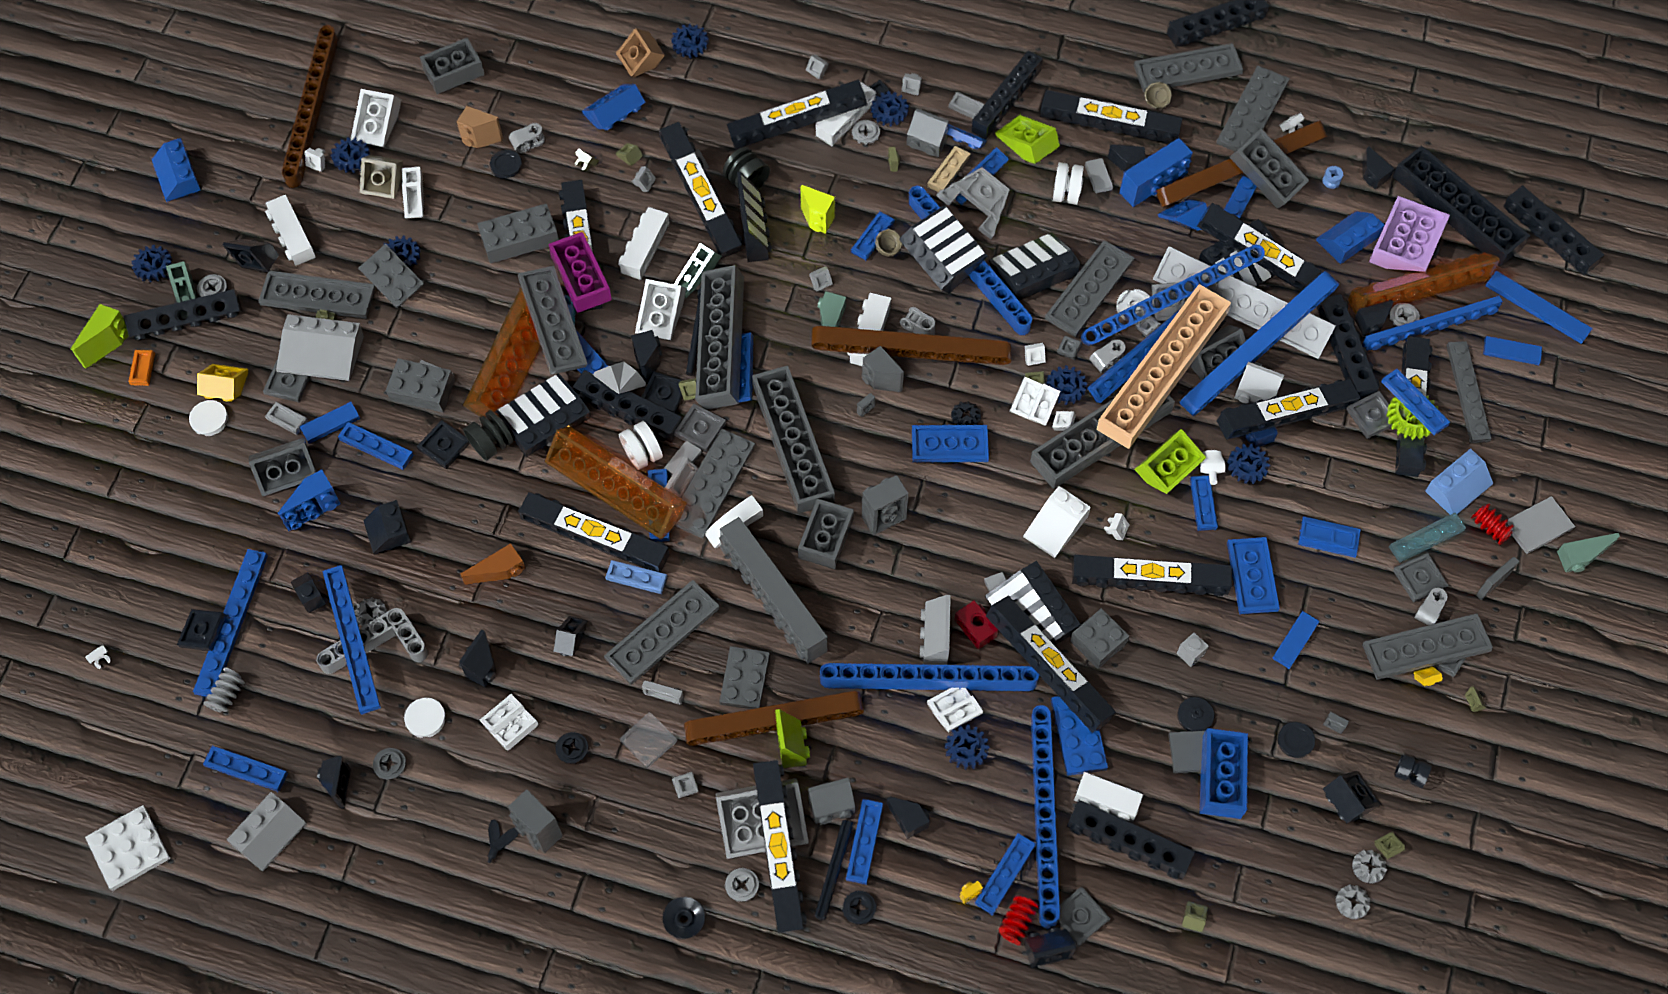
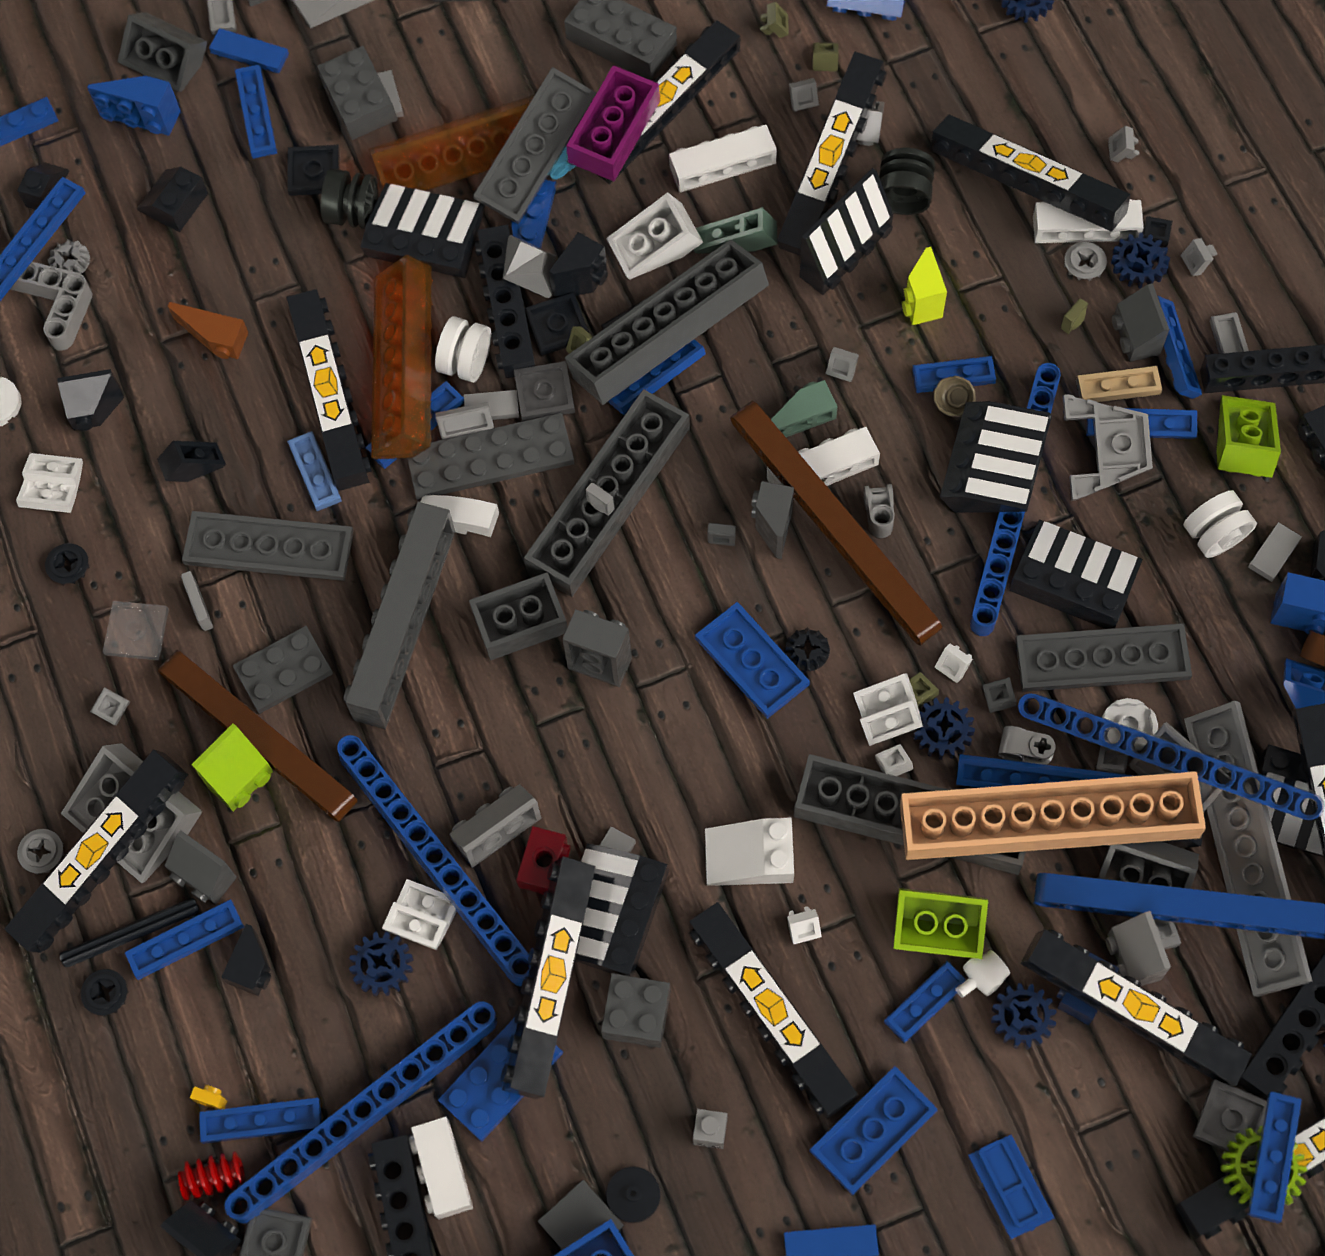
camera: 55 degrees right, 5 degrees up
none -> light grey tile [585,483,614,516]

